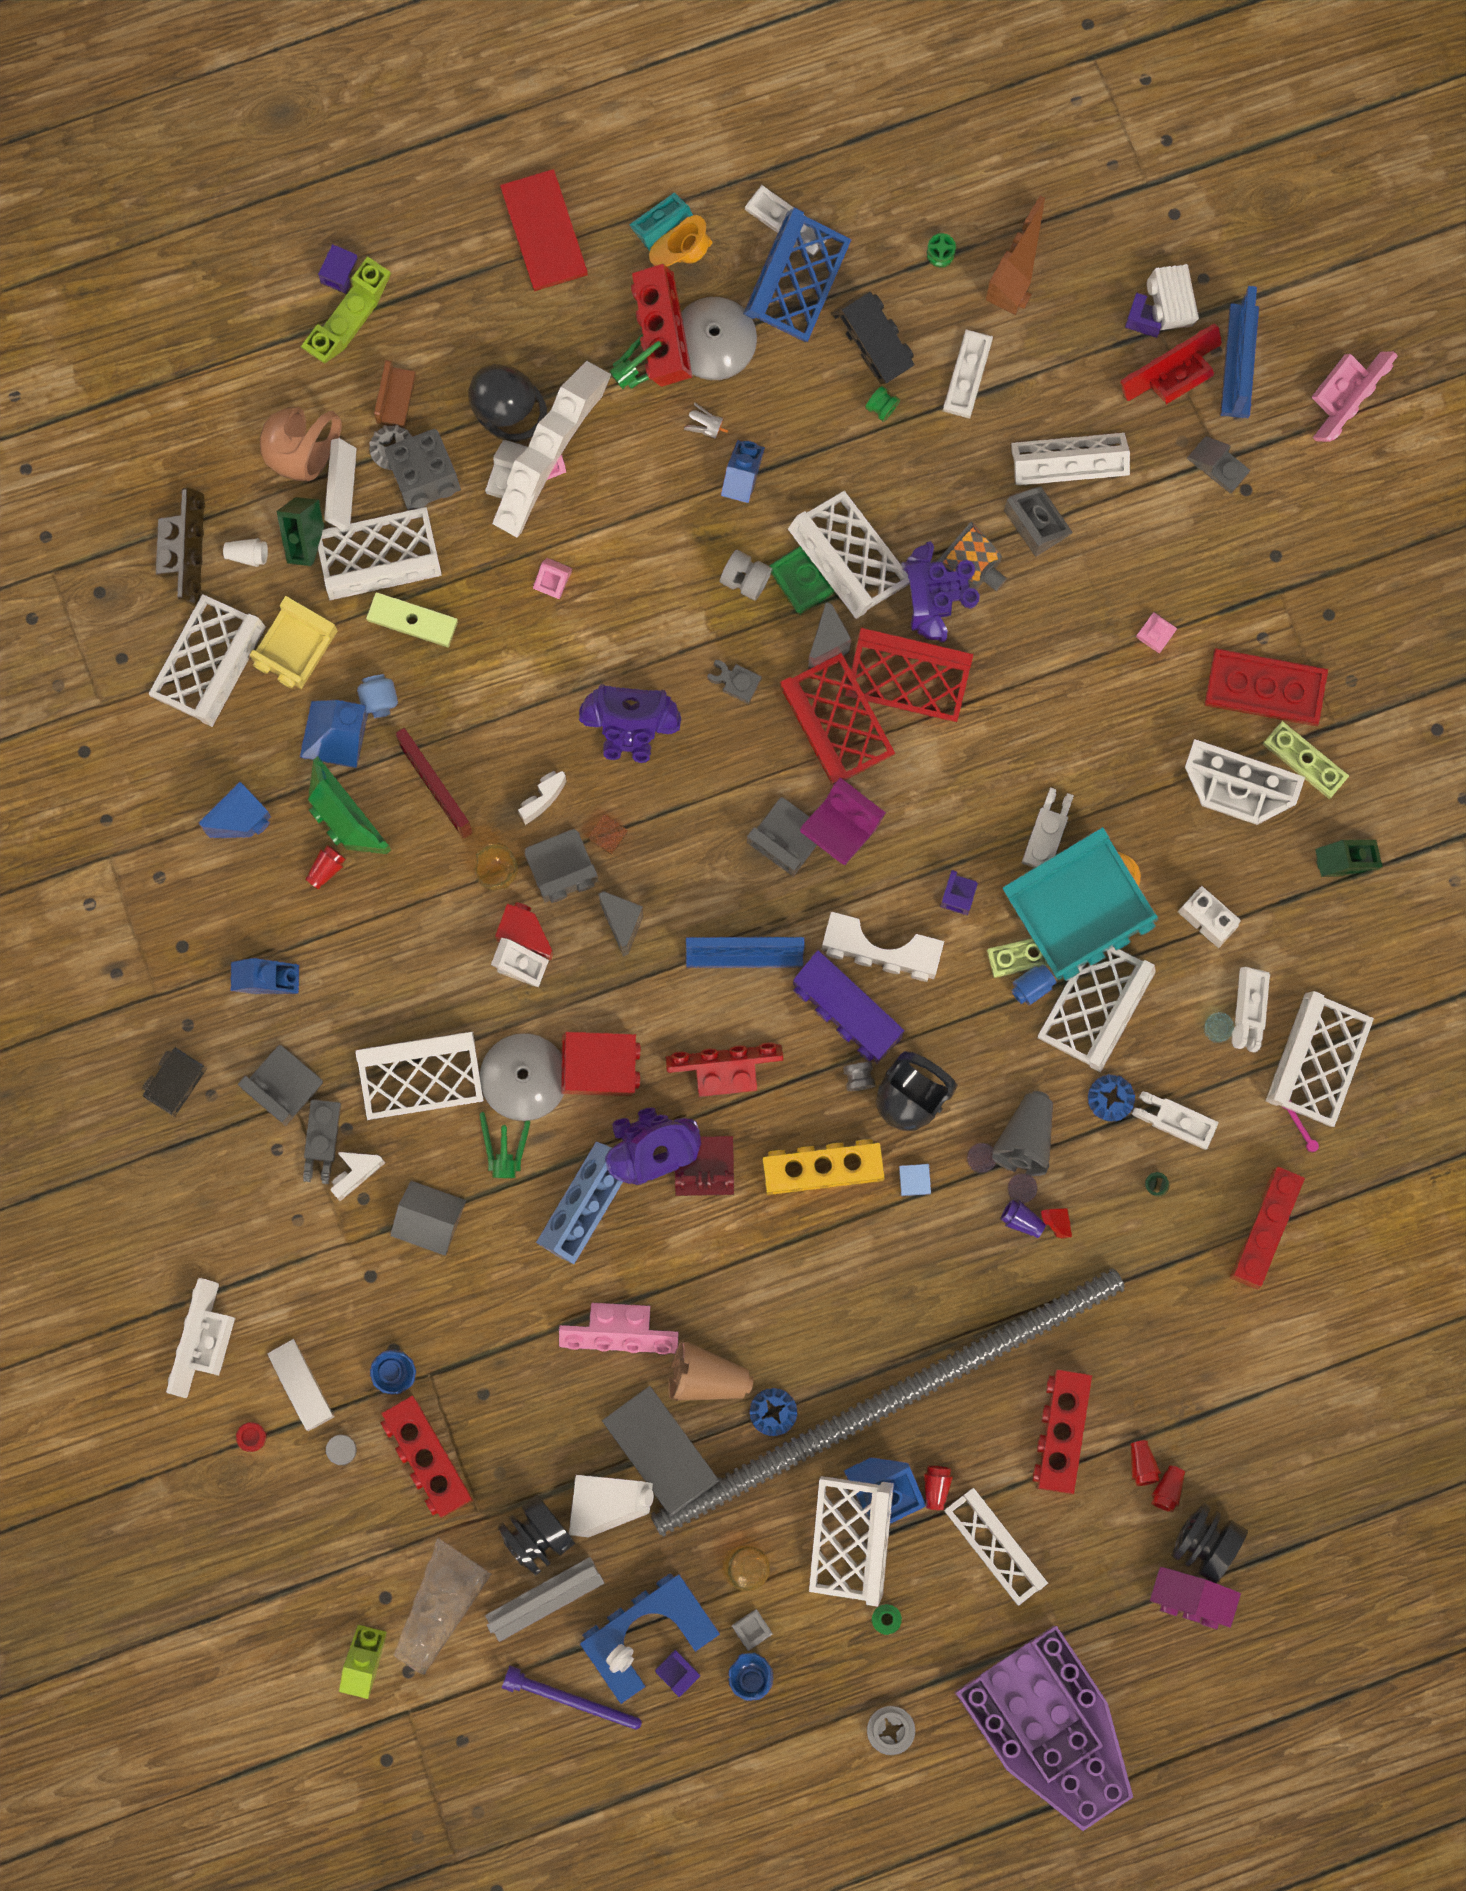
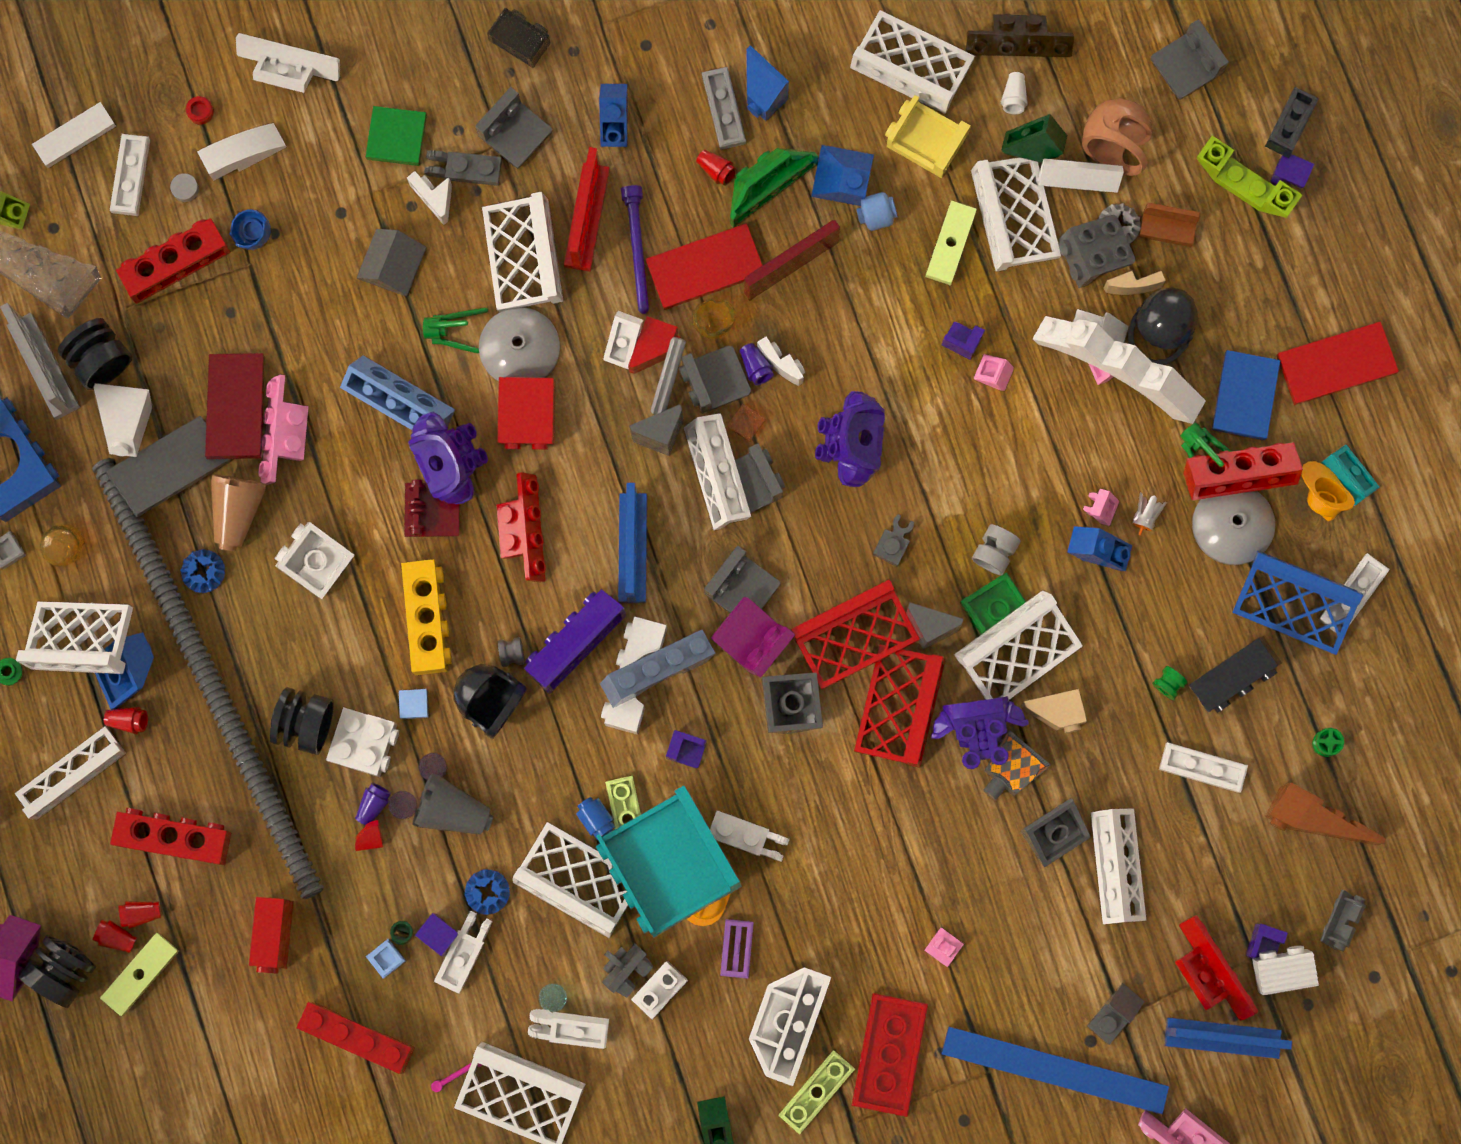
camera: 95 degrees right, 0 degrees up
none -> white tile [32,102,116,168]
none -> yellowish green tile [100,933,179,1016]
none -> white tile [110,134,150,216]
none -> dark red tile [205,353,265,459]
none -> red brick [249,897,294,974]
none -> black wheel [270,687,334,755]
none -> white plate [275,522,354,599]
none -> white plate [326,707,399,777]
none -> green tile [365,106,427,166]
none -> light blue tile [366,939,406,979]
none -> dark purple panel [415,913,458,957]
none -> red fence [564,147,610,272]
none -> sand blue arch [600,630,715,708]
none -> dark grey hips [602,944,653,998]
none -> dark purple piece [621,185,649,314]
none -> red tile [645,223,763,310]
none -> light grey axle [651,337,686,415]
none -> white fence [684,413,751,530]
none -> light grey tile [702,67,746,150]
none -> medium lavender tile [720,919,754,978]
none -> dark grey bracket [735,443,785,513]
none -> dark purple cone [740,343,774,385]
none -> dark grey slope [762,673,823,734]
none -> blue tile [941,1027,1169,1114]
none -> dark purple panel [942,322,985,360]
none -> tan slope [1022,689,1087,733]
none -> bright pink tile [1083,489,1119,526]
none -> tan slope [1104,271,1166,295]
none -> dark grey bracket [1150,19,1229,100]
none -> blue tile [1212,350,1280,440]
none -> black tile [1265,87,1319,158]
none -> dark grey hinge [1320,889,1366,952]

